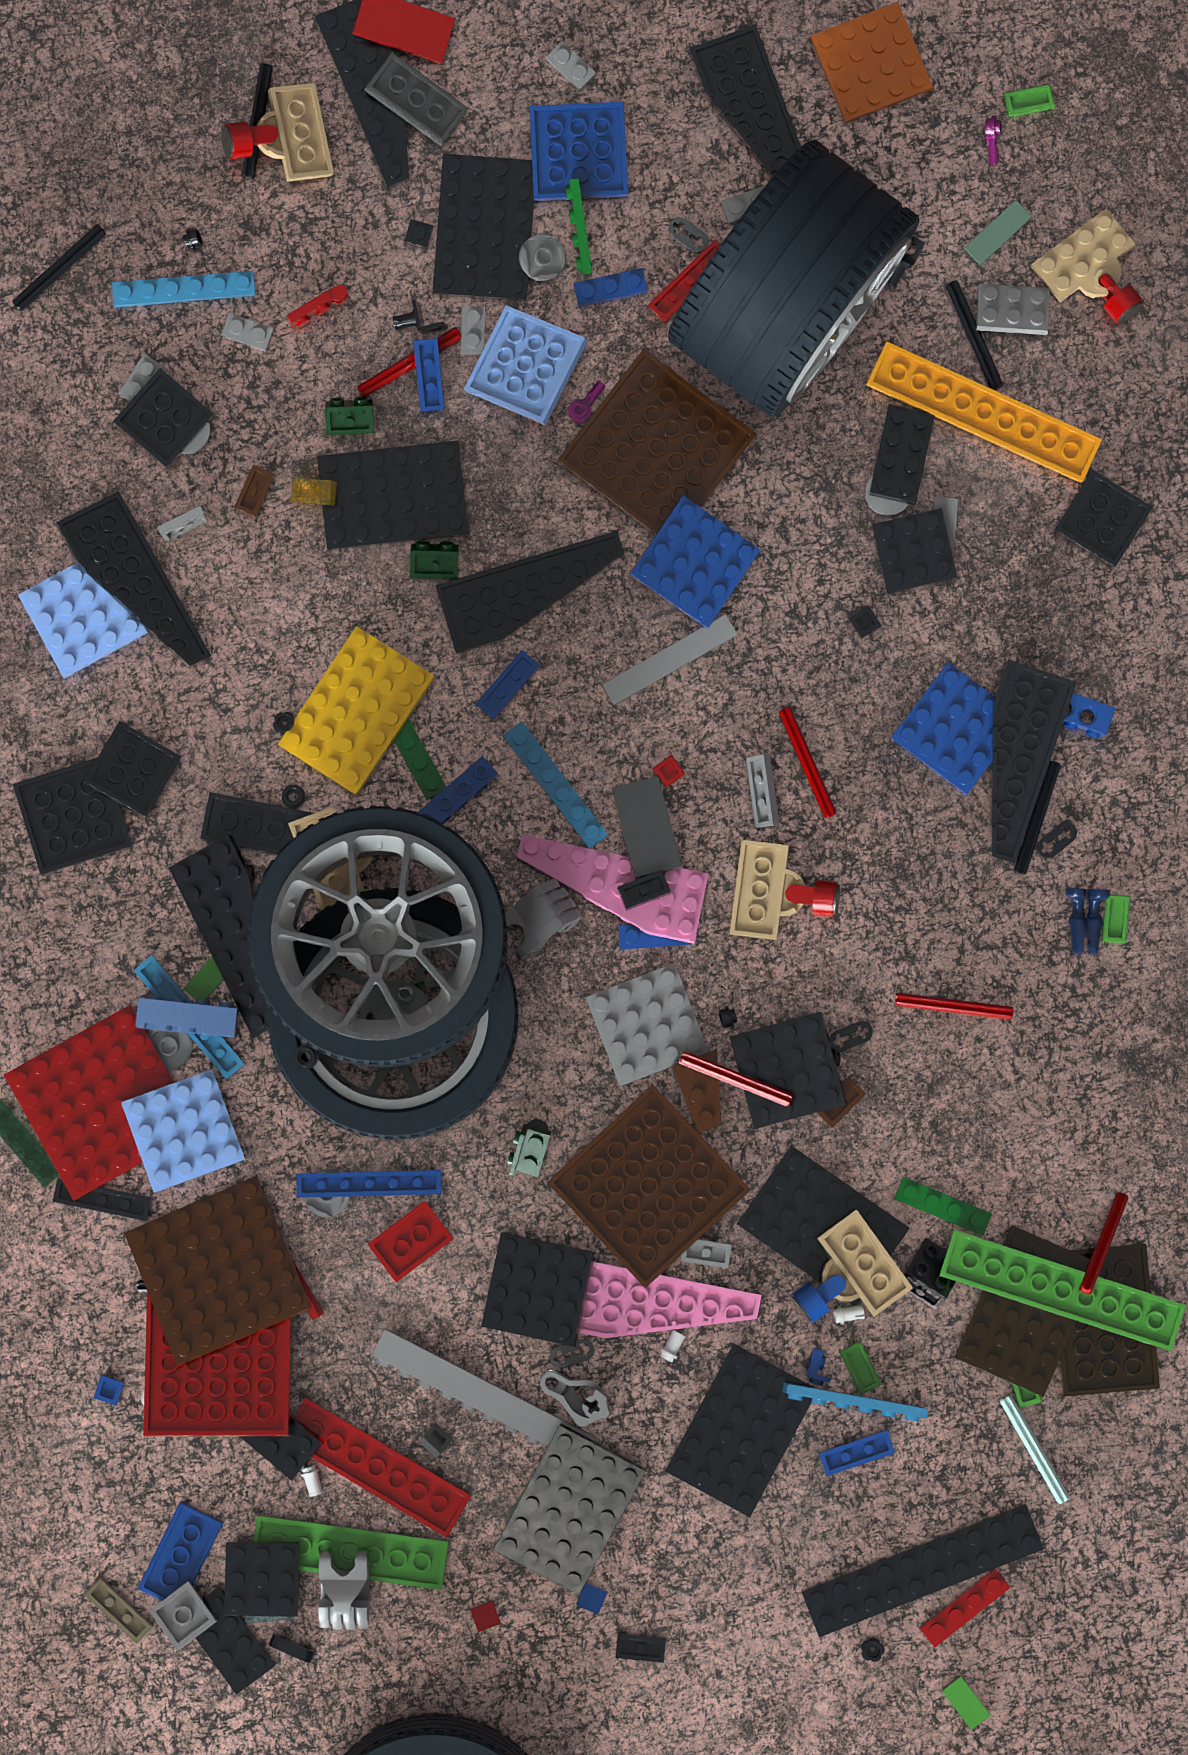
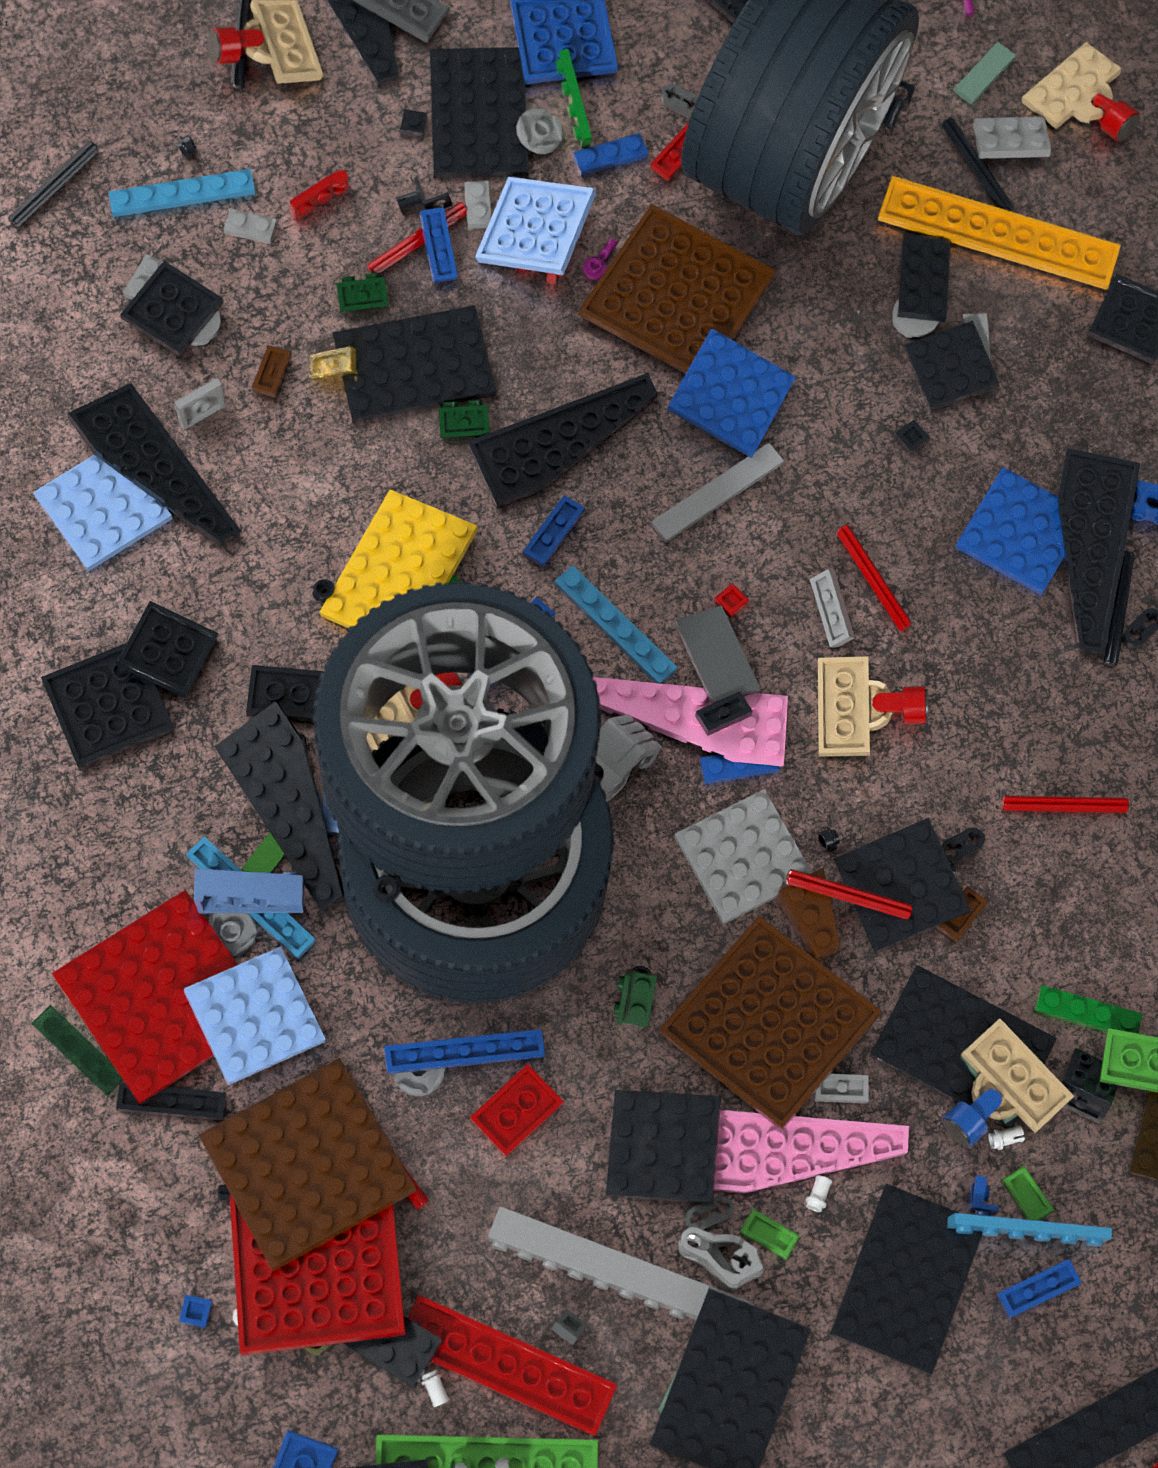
camera: 10 degrees left, 15 degrees down
none -> bright green tile [740,1209,800,1260]

